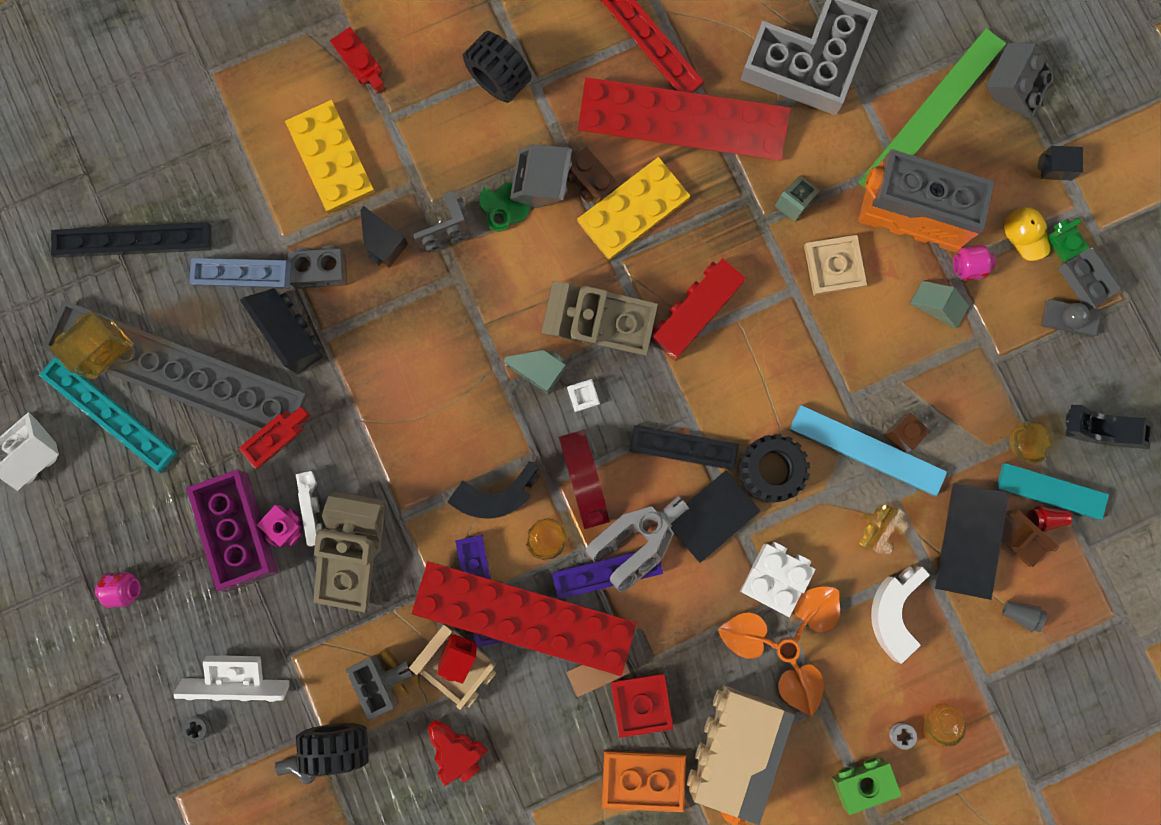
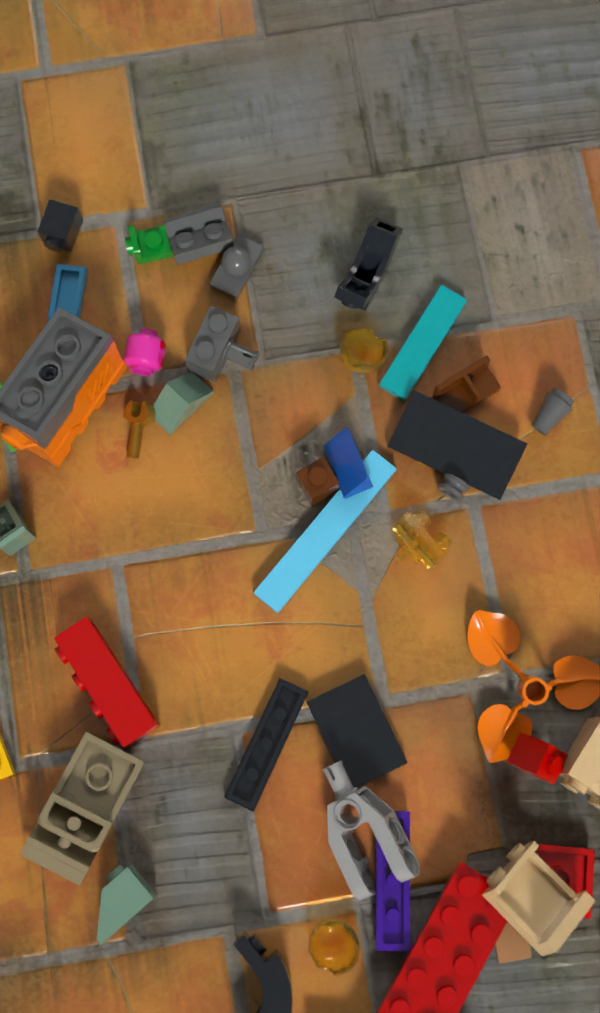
camera: 75 degrees left, 5 degrees down
dark red arch [559,430,610,529] -> none
white tile [567,379,600,413] -> none
black tyre [738,434,810,503] -> none
white plate [740,542,816,617] -> none
tan plate [804,235,867,296] -> none
white arch [871,566,930,664] -> none
yellow cap [1004,207,1051,261] -> none
red cone [1027,506,1072,532] -> none
none -> dark azure tile [47,264,88,321]
none -> pearl gold bar [123,400,156,459]
none -> dark grey brick [185,306,259,383]
none -> blue slope [323,427,373,499]
none -> dark grey bush [437,473,469,502]
none -> tan panel [482,841,596,956]
none -> red brick [507,732,568,785]

